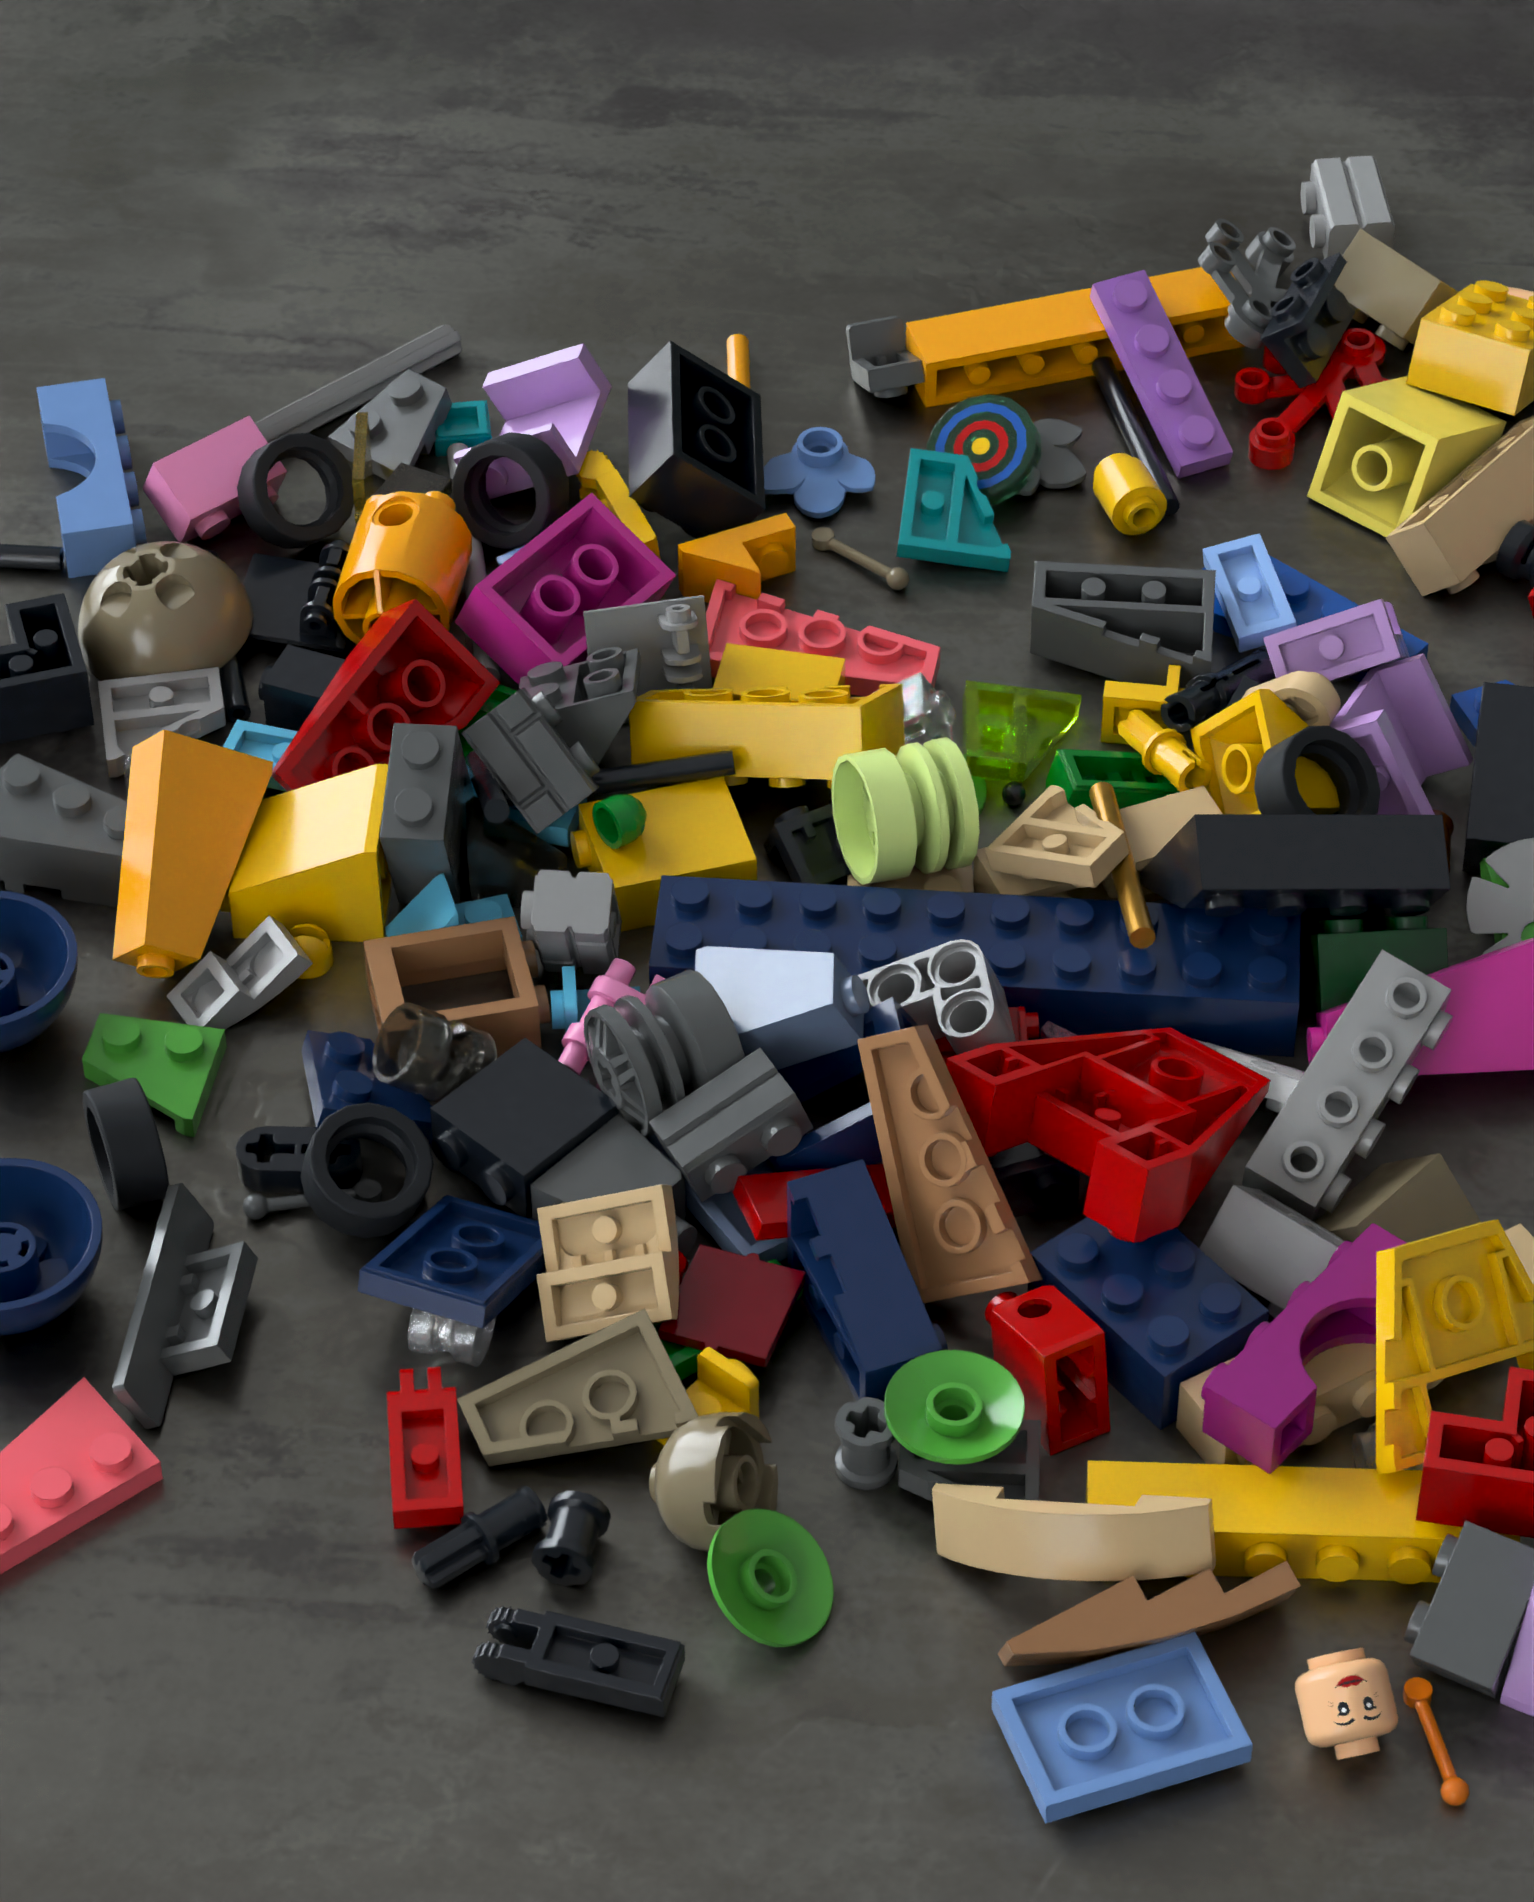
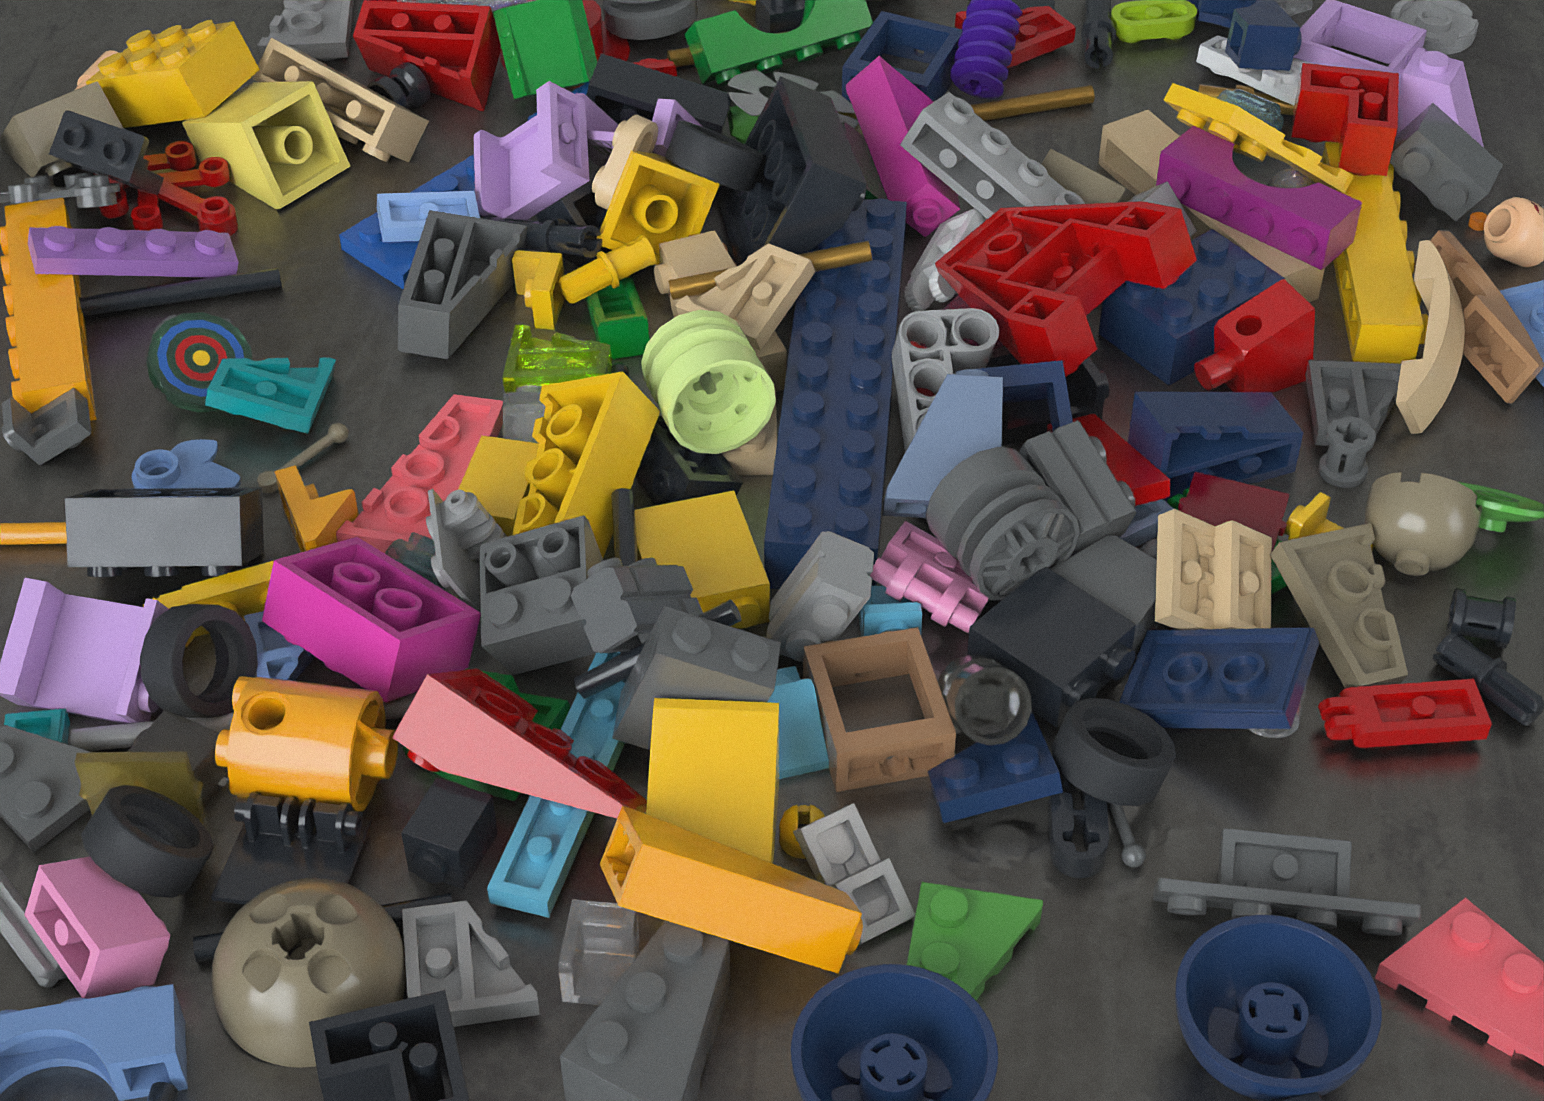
camera: 90 degrees left, 0 degrees up
black tyre [83,1078,169,1211] -> none
green hinge [592,794,647,849] -> none
medium nougat wing [857,1024,1042,1303] -> none
bright green dish [884,1350,1025,1465] -> none
yellow brick [1093,453,1167,535] -> none

